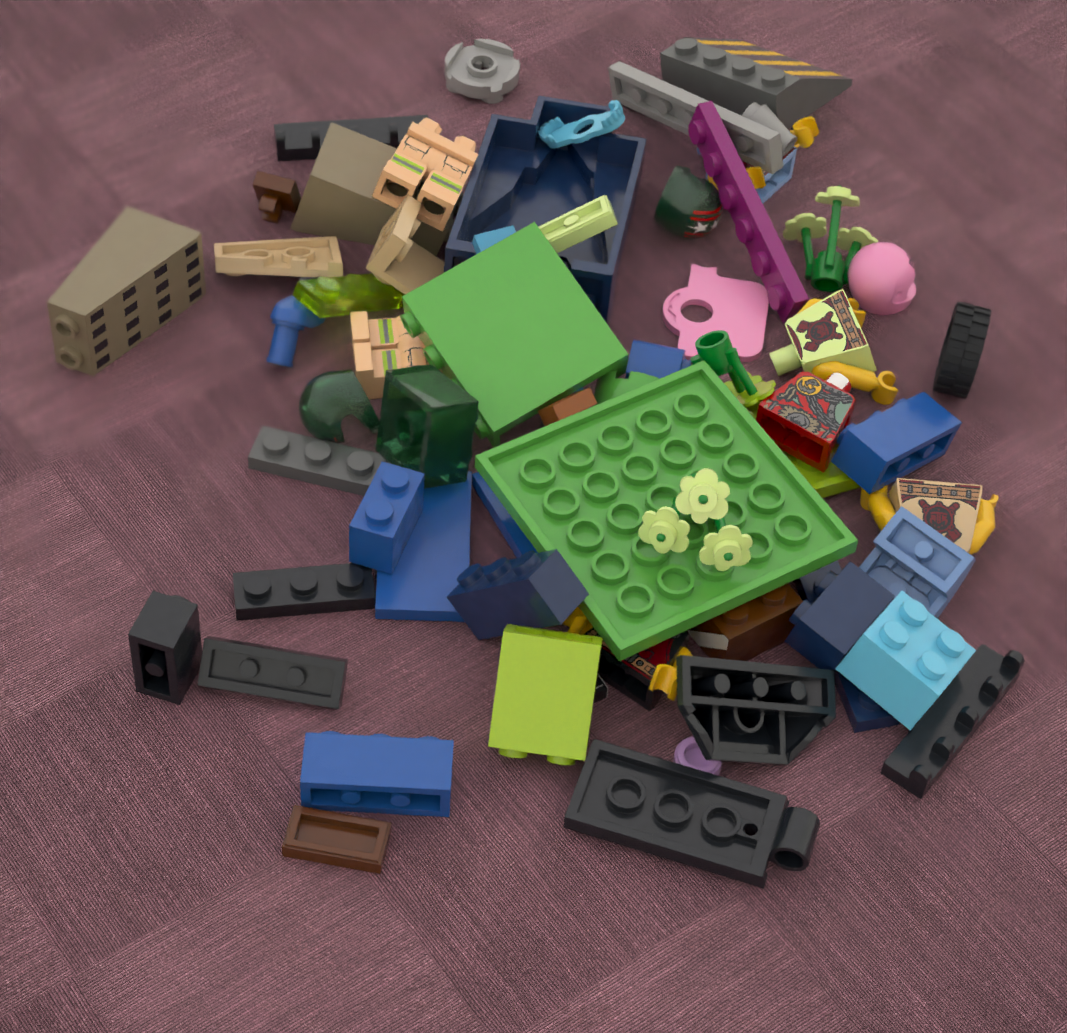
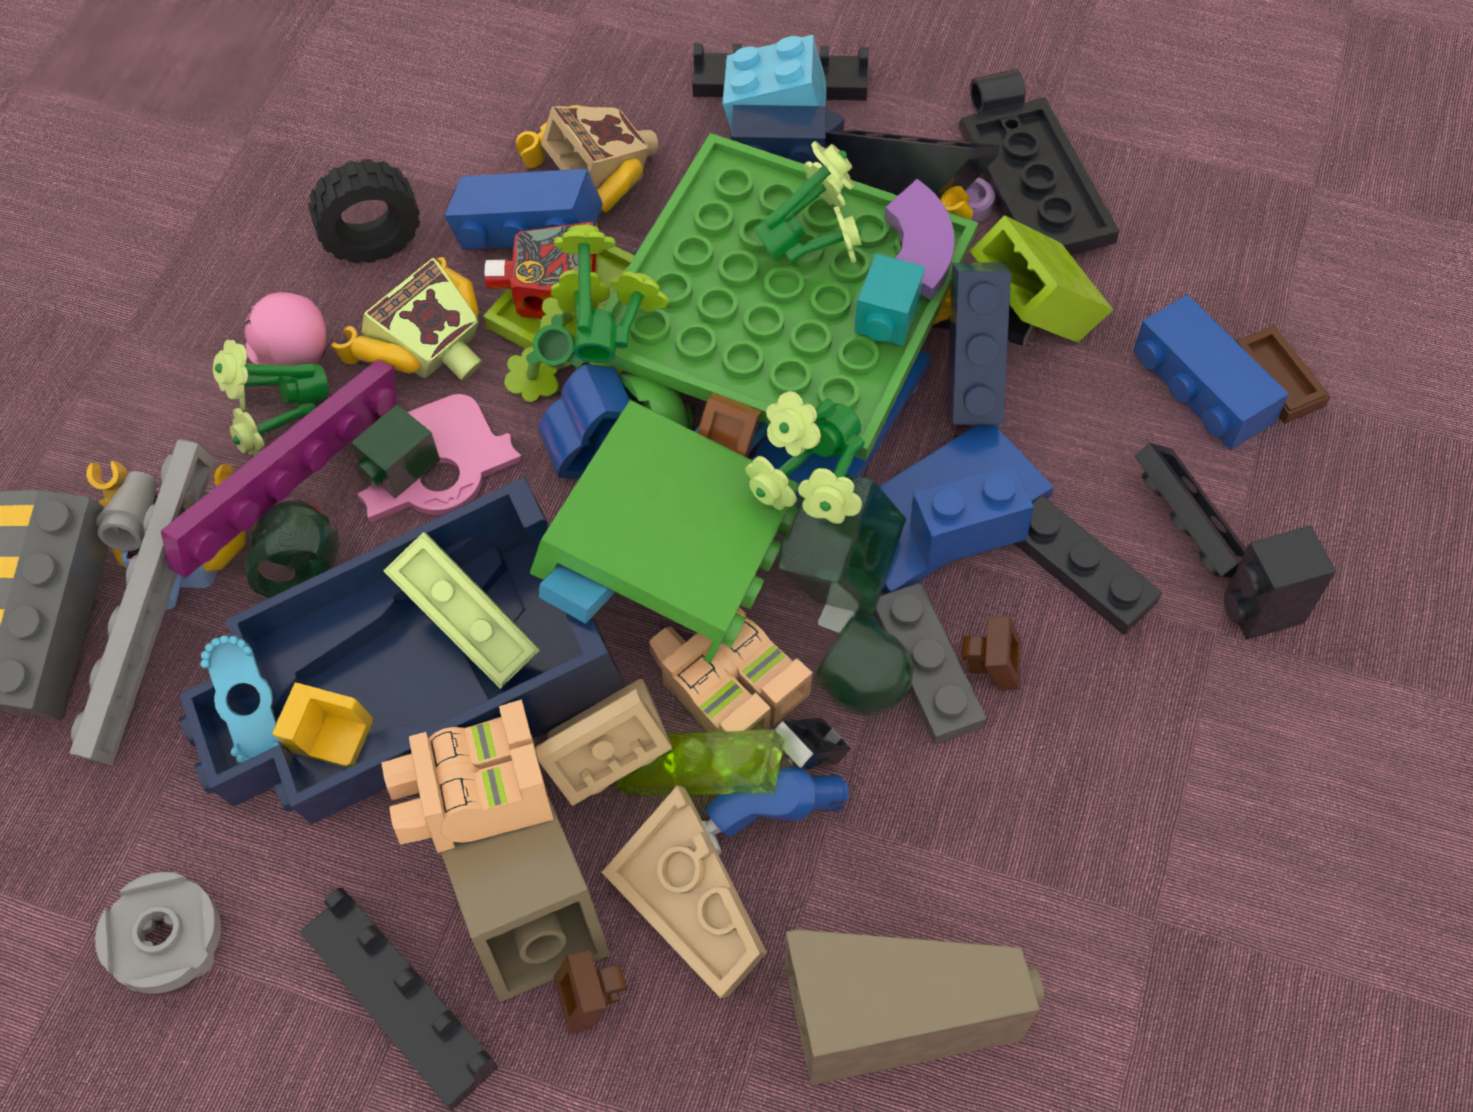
camera: 120 degrees left, 10 degrees up
medium blue slope [859,506,976,619] -> none
none -> yellow panel [272,682,374,768]
none -> dark green brick [351,404,440,498]
none -> plant [551,225,669,363]
none -> yellowish green plant [745,391,865,524]
none -> black piece [770,718,852,769]
none -> teal brick [854,253,925,346]
none -> medium lavender tile [884,179,954,300]
none -> reddish brown tile [962,616,1022,690]

